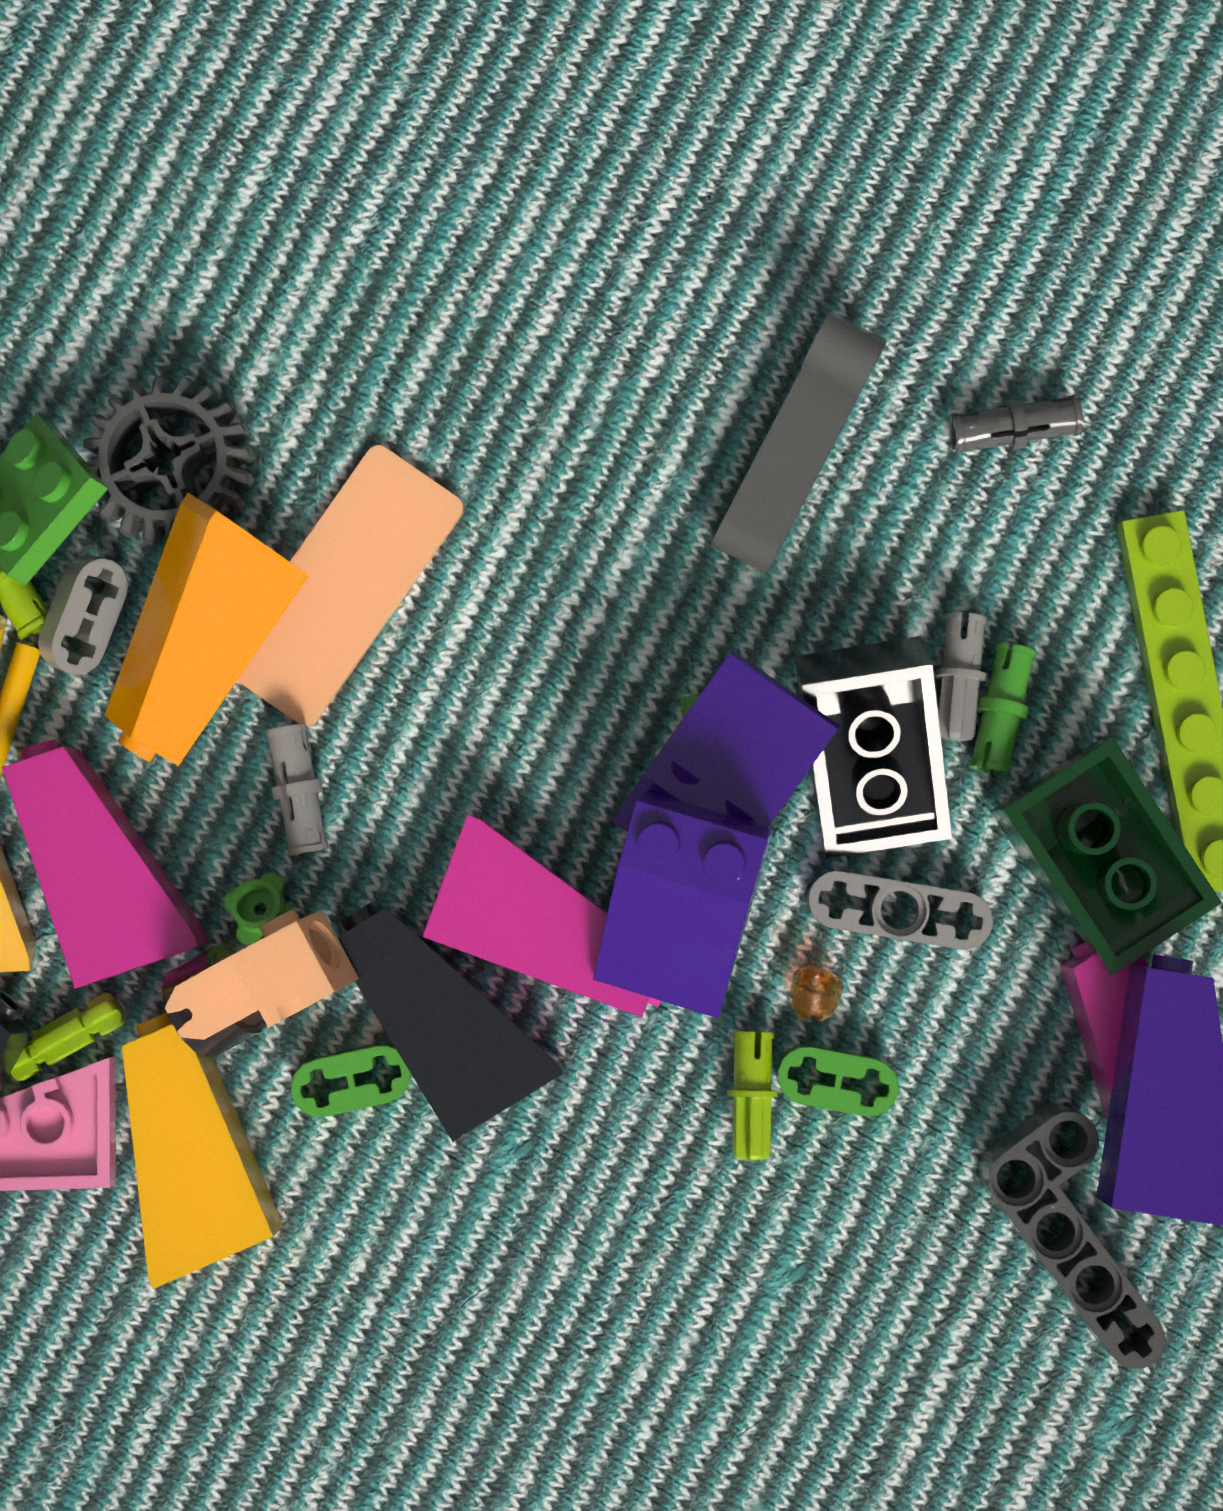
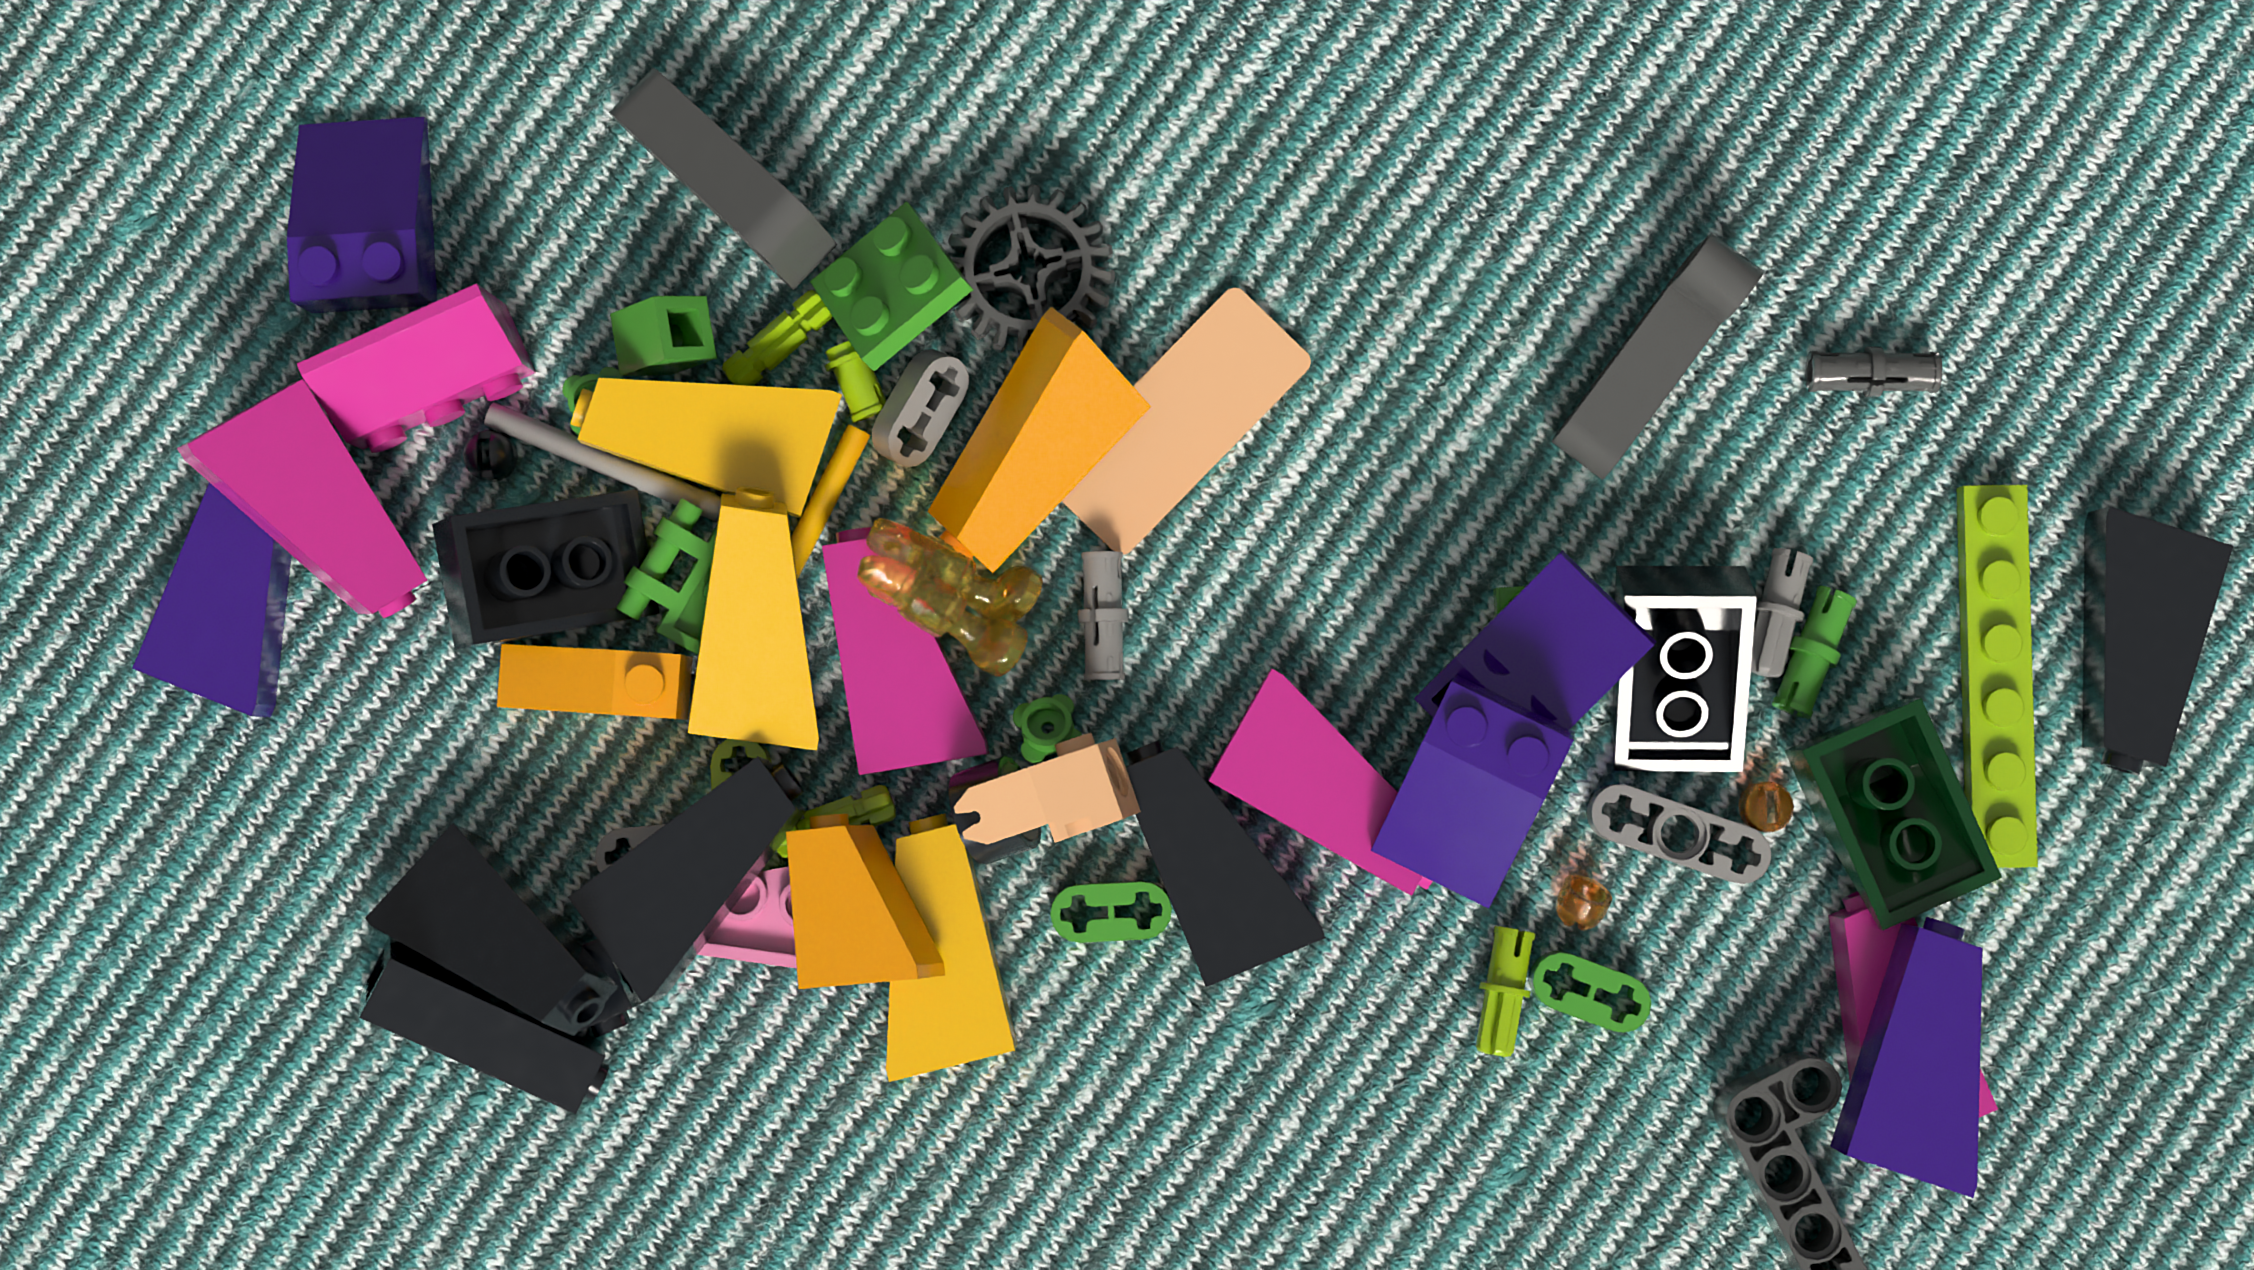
camera: 10 degrees right, 0 degrees up
none -> light orange slope [786,814,945,989]
none -> clear yellow piece [856,518,1043,677]
none -> clear orange hinge [1739,781,1794,833]

